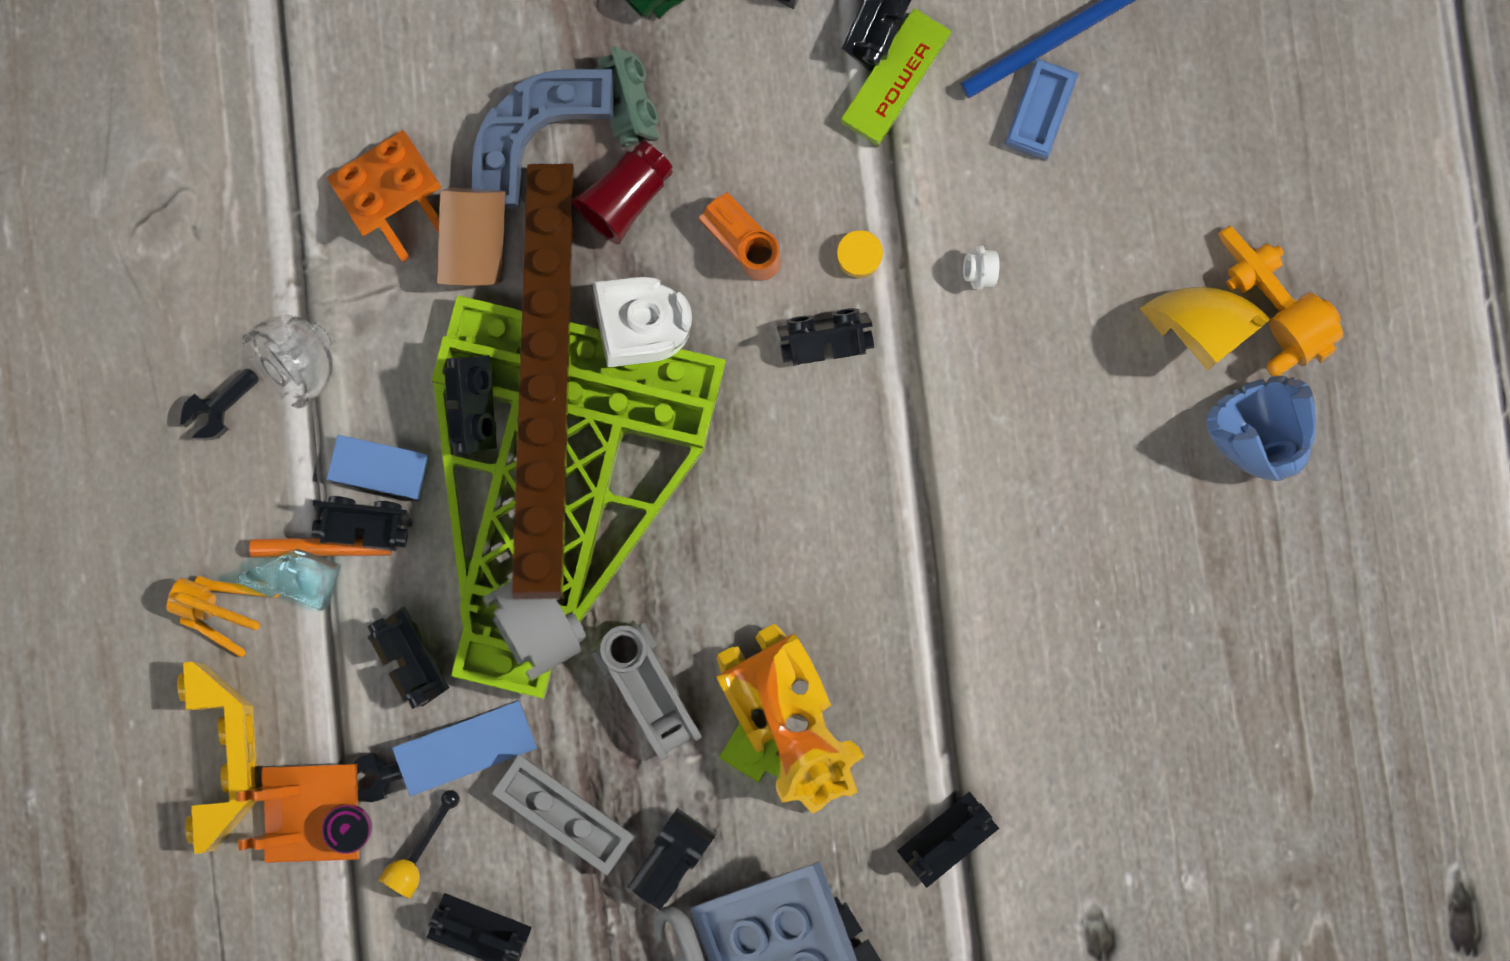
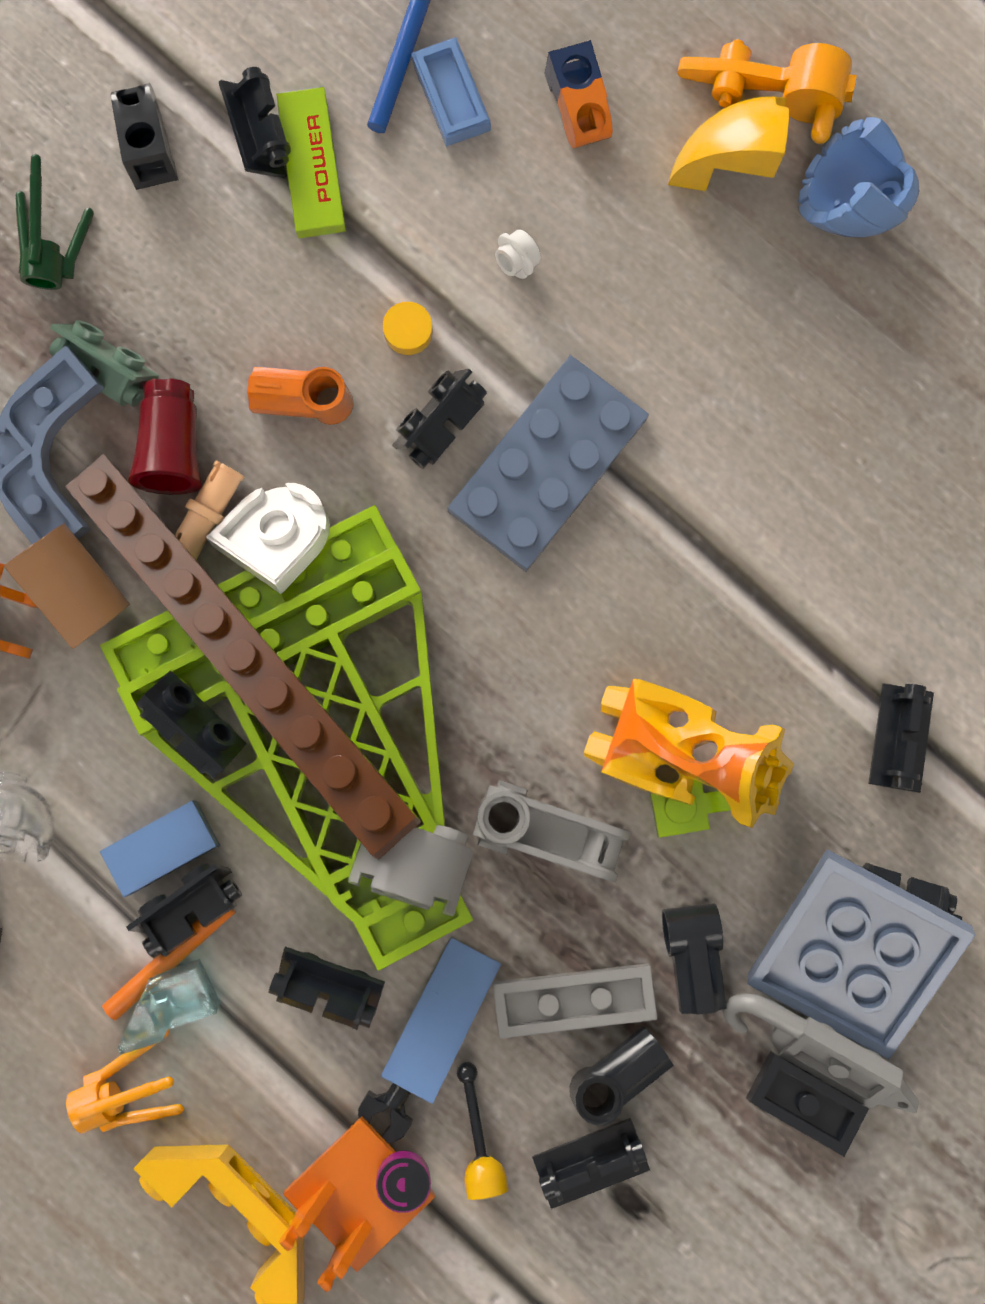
camera: 45 degrees left, 0 degrees up
none -> light nougat pin [175,460,245,560]
none -> sand blue plate [447,355,649,572]
none -> leg [544,40,613,149]
none -> black piece [569,1026,674,1126]

